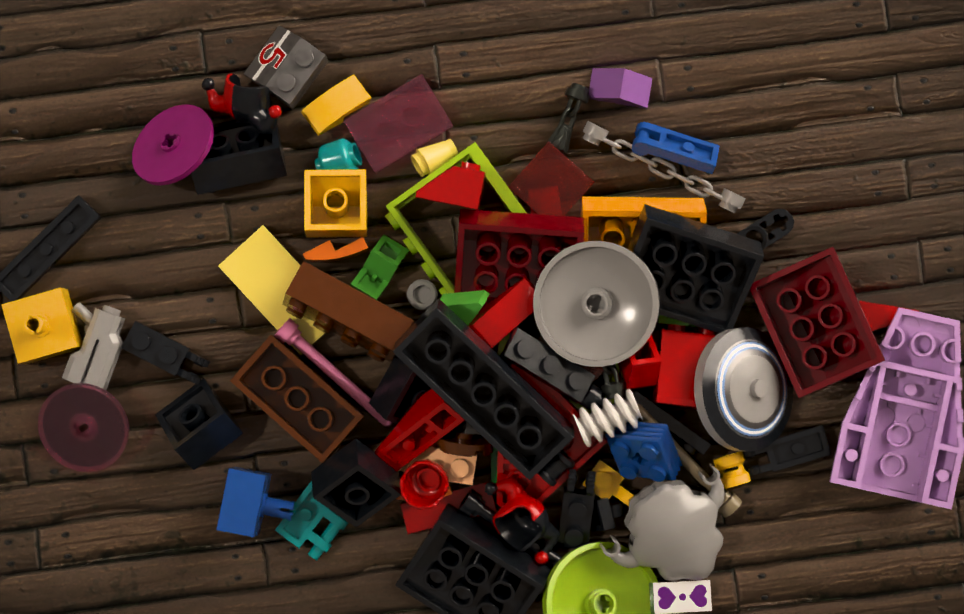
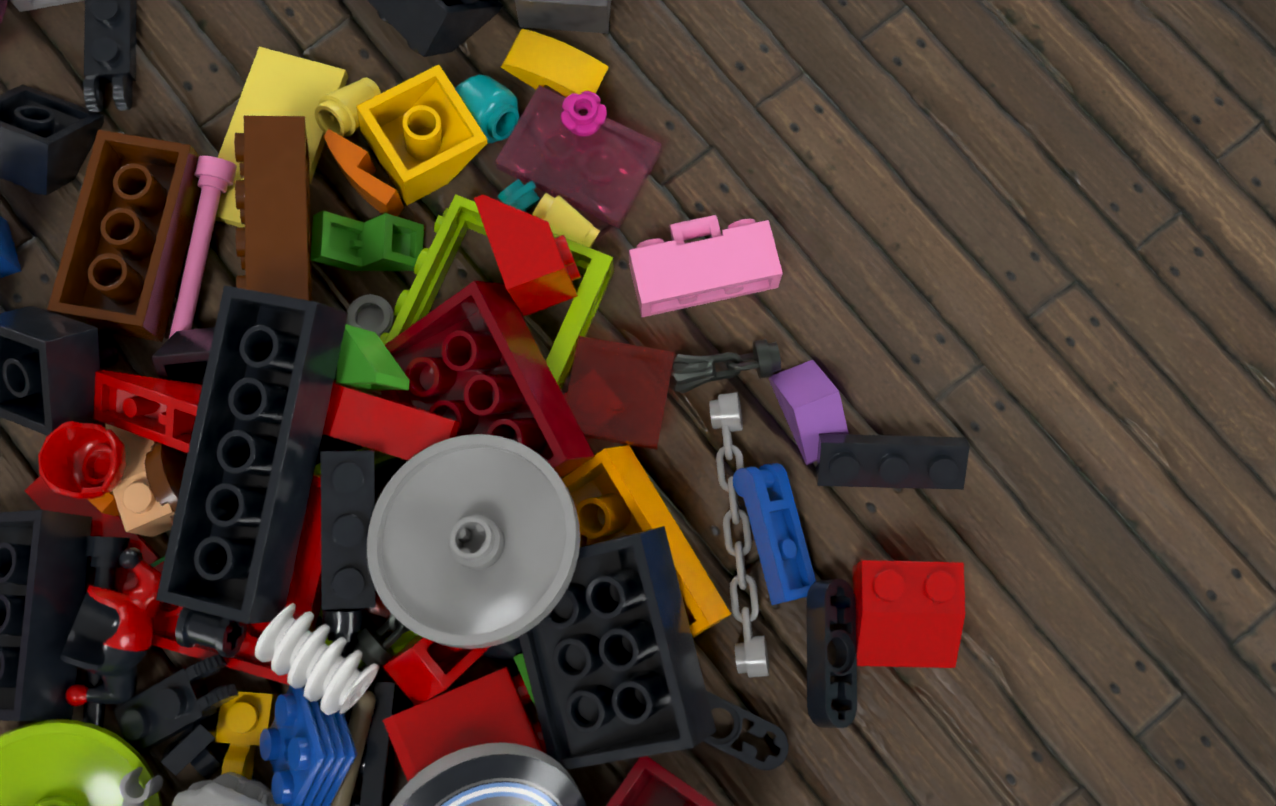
camera: 60 degrees right, 10 degrees down
none -> light yellow cone [314,77,381,137]
none -> teal plate [498,179,540,212]
none -> dark pink plate [561,91,607,136]
none -> bright pink piece [629,215,783,317]
none -> black beam [806,579,857,728]
none -> black plate [815,434,970,490]
none -> red slope [853,560,965,668]

